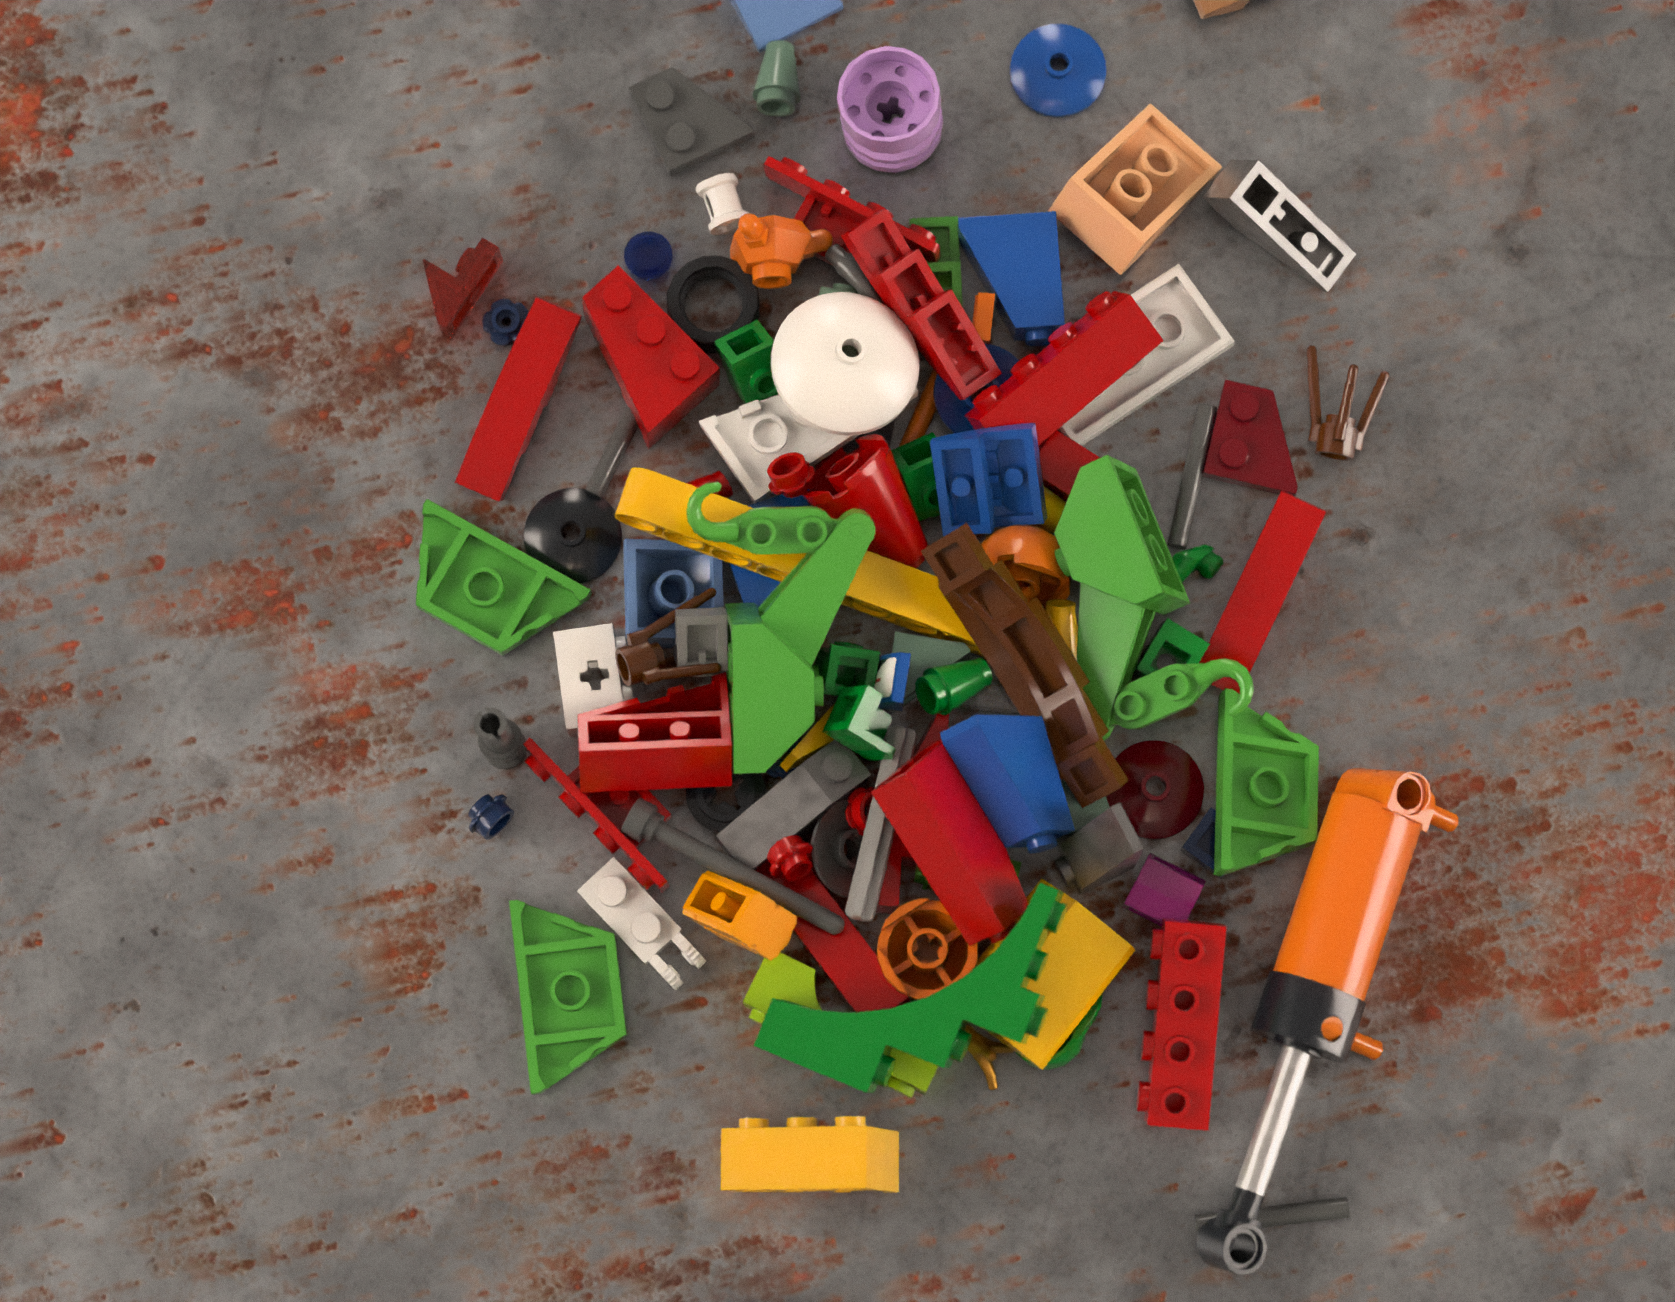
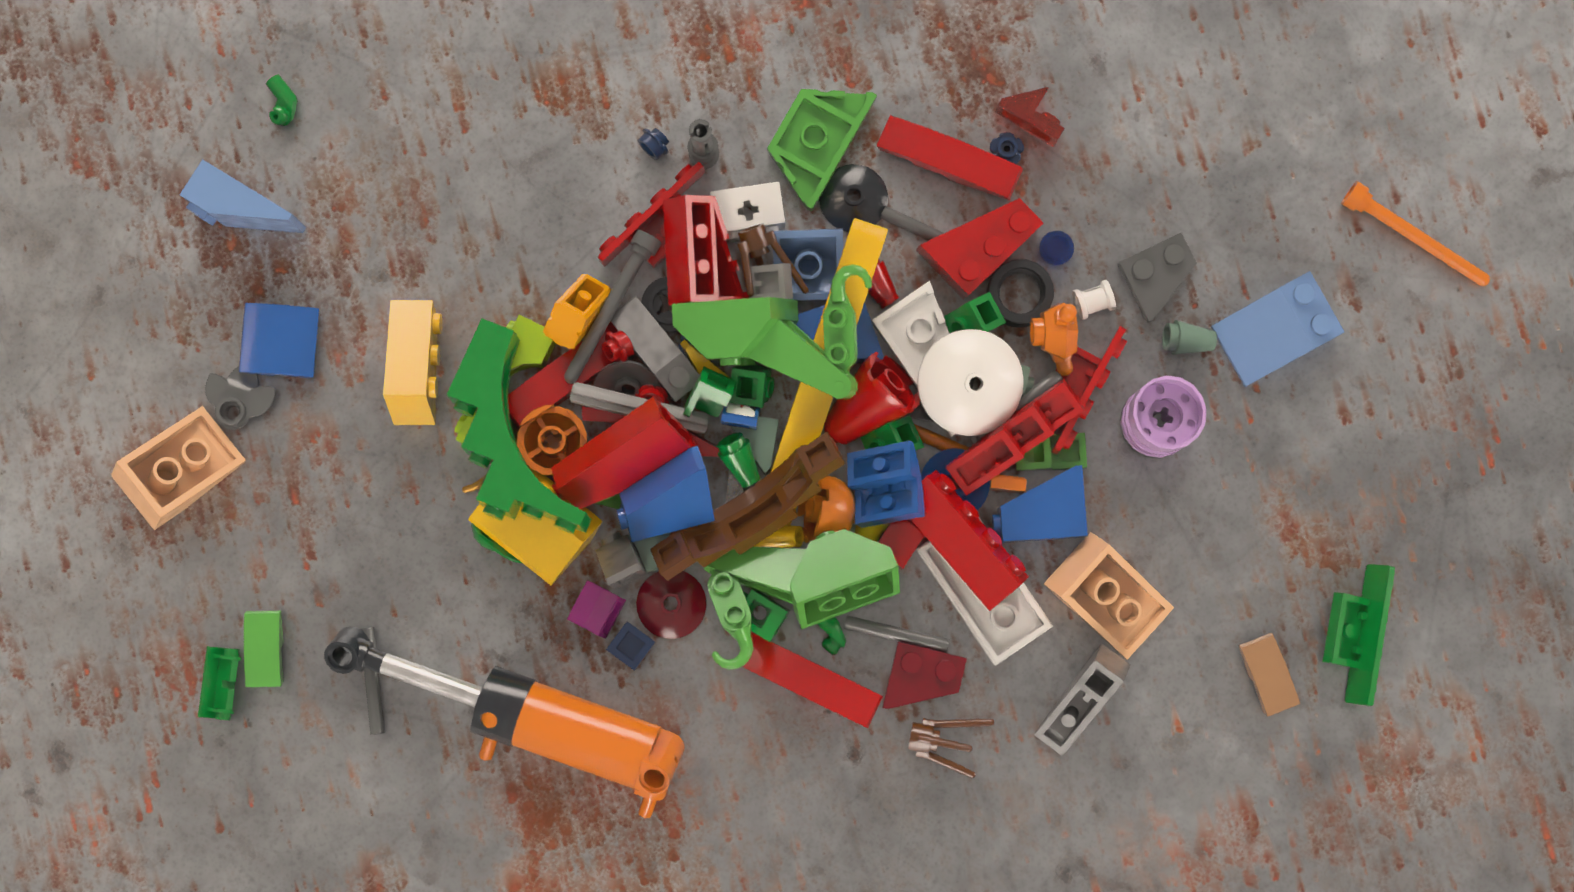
camera: 85 degrees right, 5 degrees up
bright green wing [509,900,628,1095] -> none
white hinge [577,857,707,991] -> none
red plate [767,452,815,498] -> none
blue dish [1010,24,1106,117] -> none
red brick [1136,918,1227,1131] -> none
bright green wing [1214,688,1319,876] -> none

